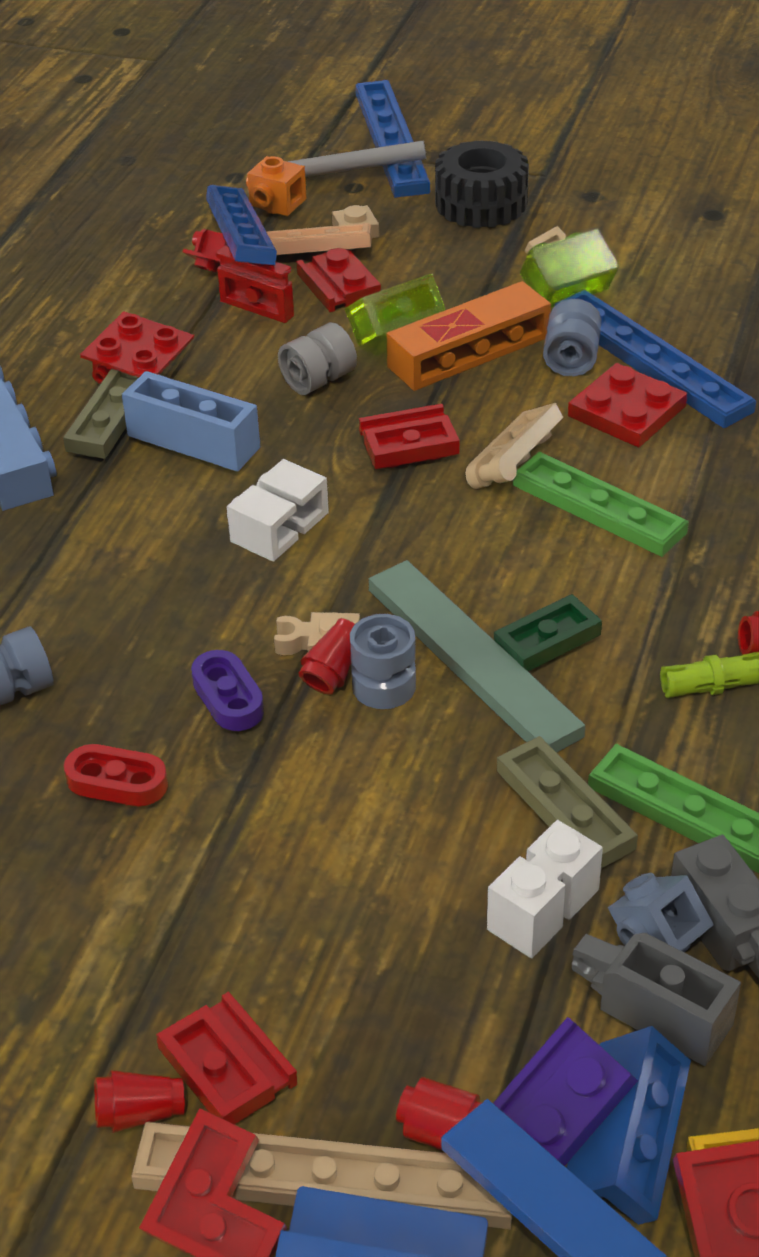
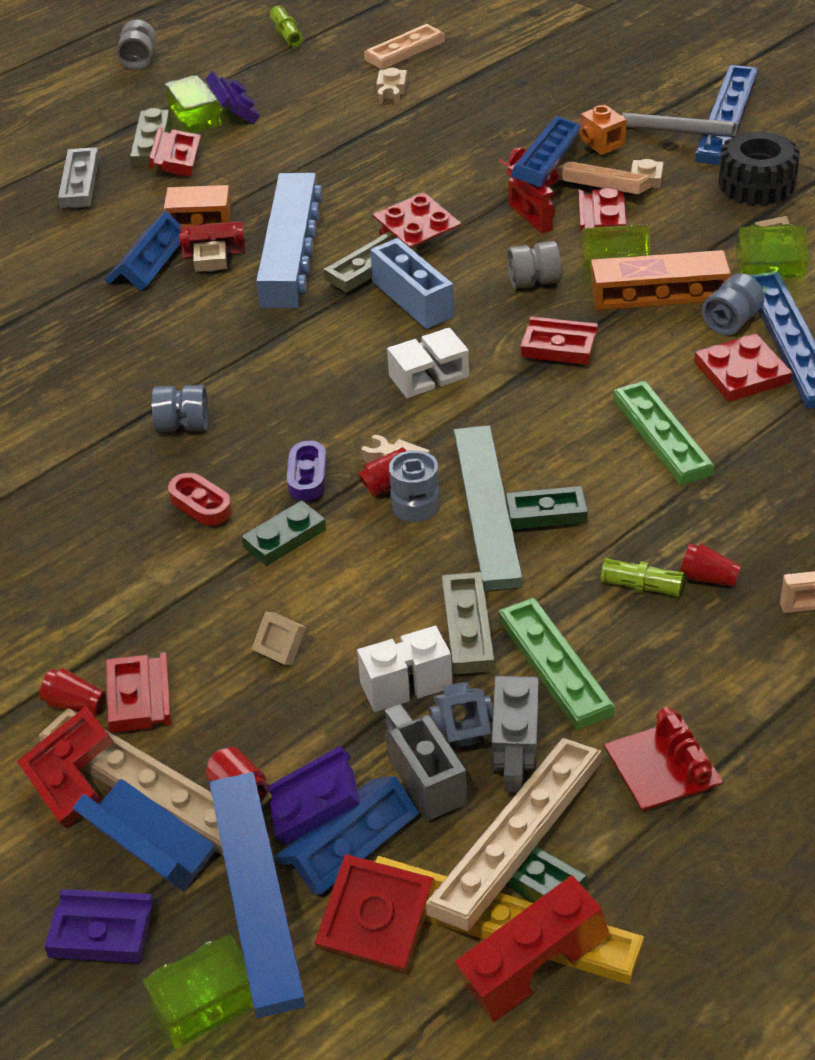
camera: 30 degrees right, 0 degrees up
tan plate [465,403,563,489] -> none
none -> plate [242,500,326,566]
none -> tan plate [252,611,306,665]

